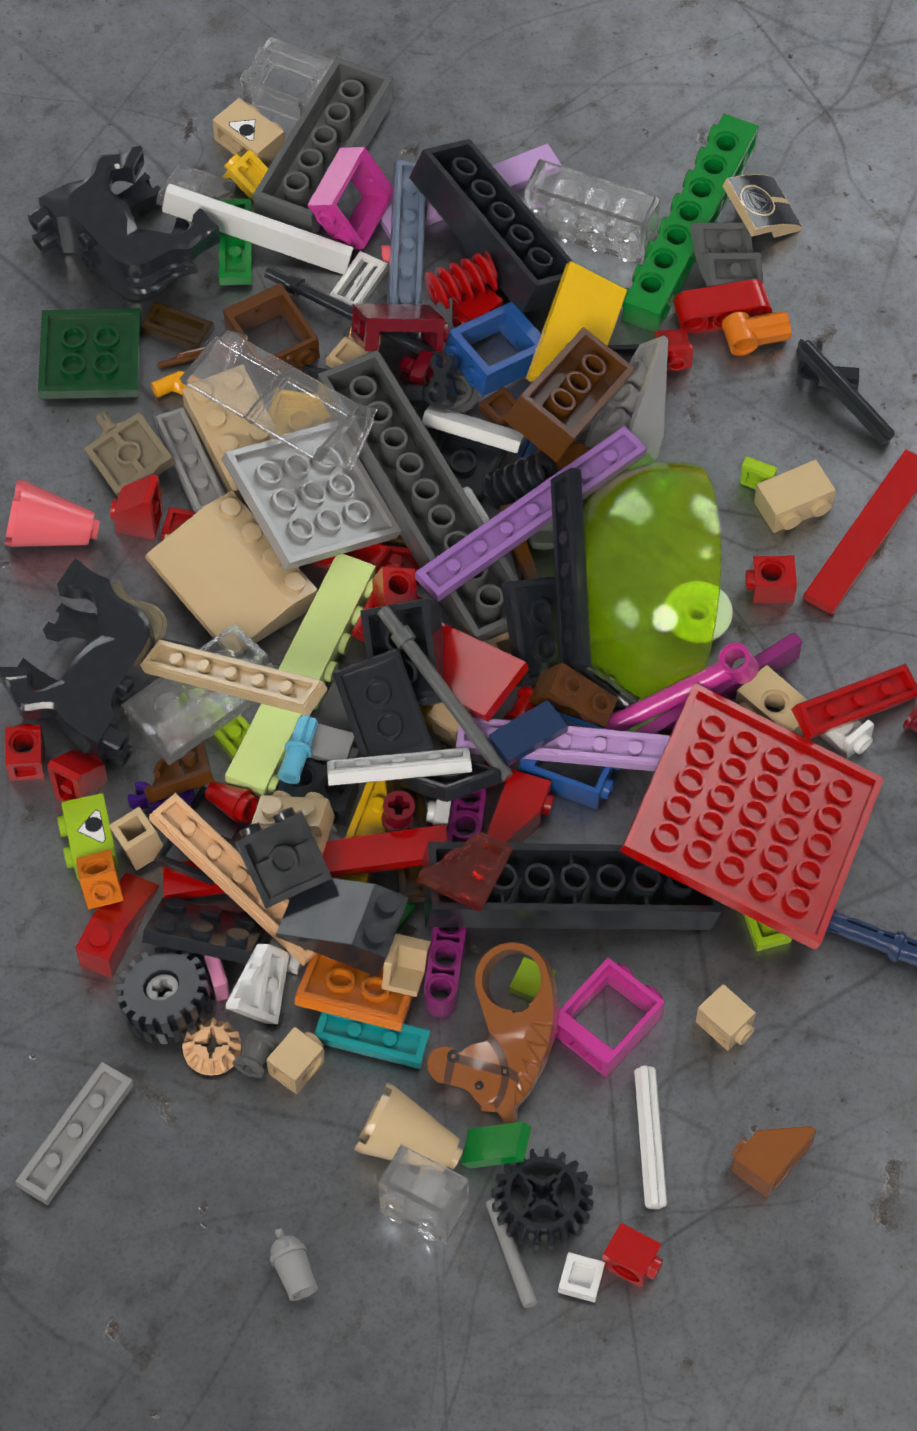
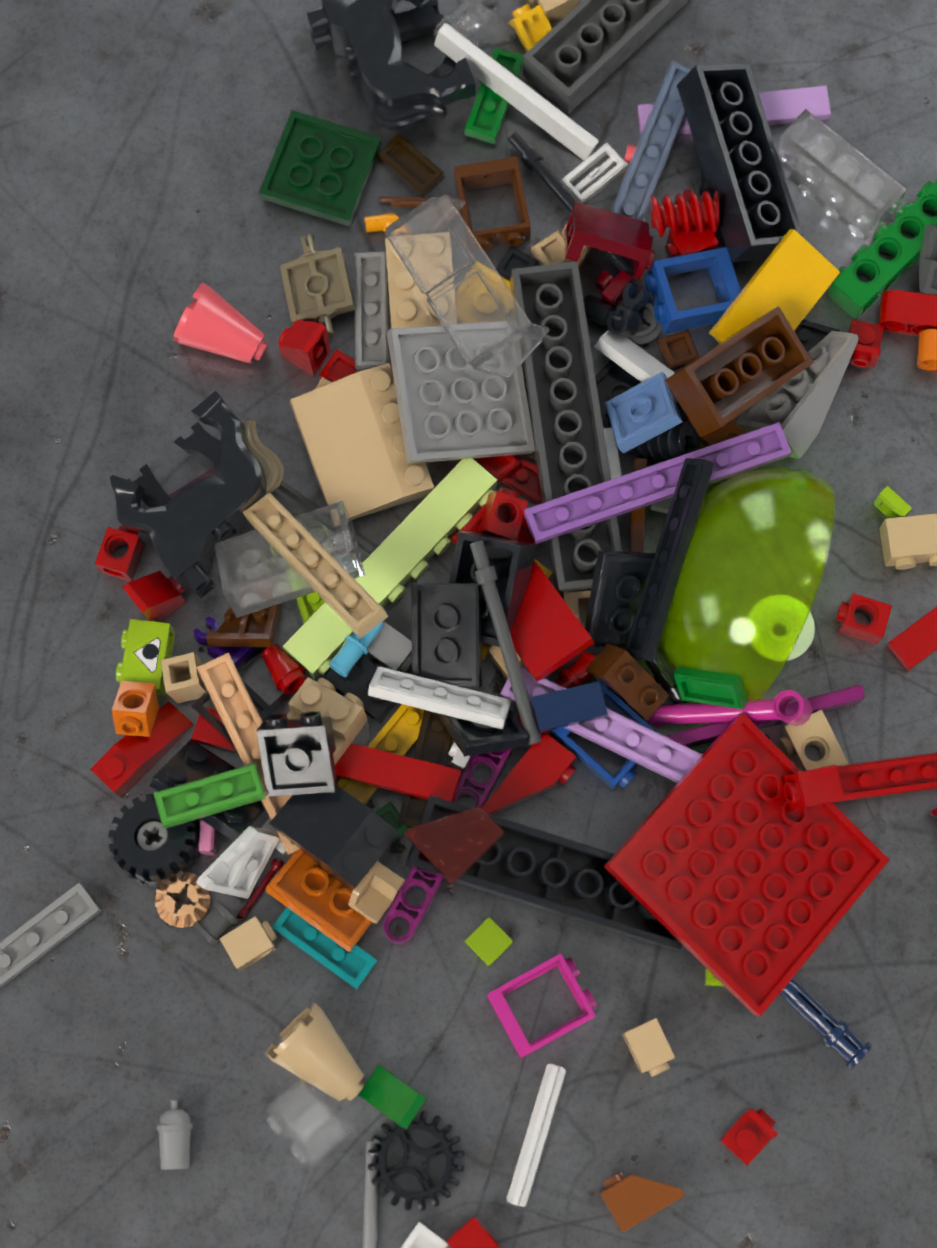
camera: 25 degrees right, 15 degrees up
dark pink window [307,147,393,249] -> none
dark red bush [381,790,415,832] -> none
dark orange animal [427,942,559,1124] -> none
white bracket [820,720,874,759] -> none
none -> bright green tile [153,763,266,829]
none -> dark red hinge [236,858,284,921]
none -> medium blue tile [605,372,682,453]
none -> green tile [673,667,748,709]
none -> red bracket [719,1108,778,1166]
none -> red brick [783,764,844,811]

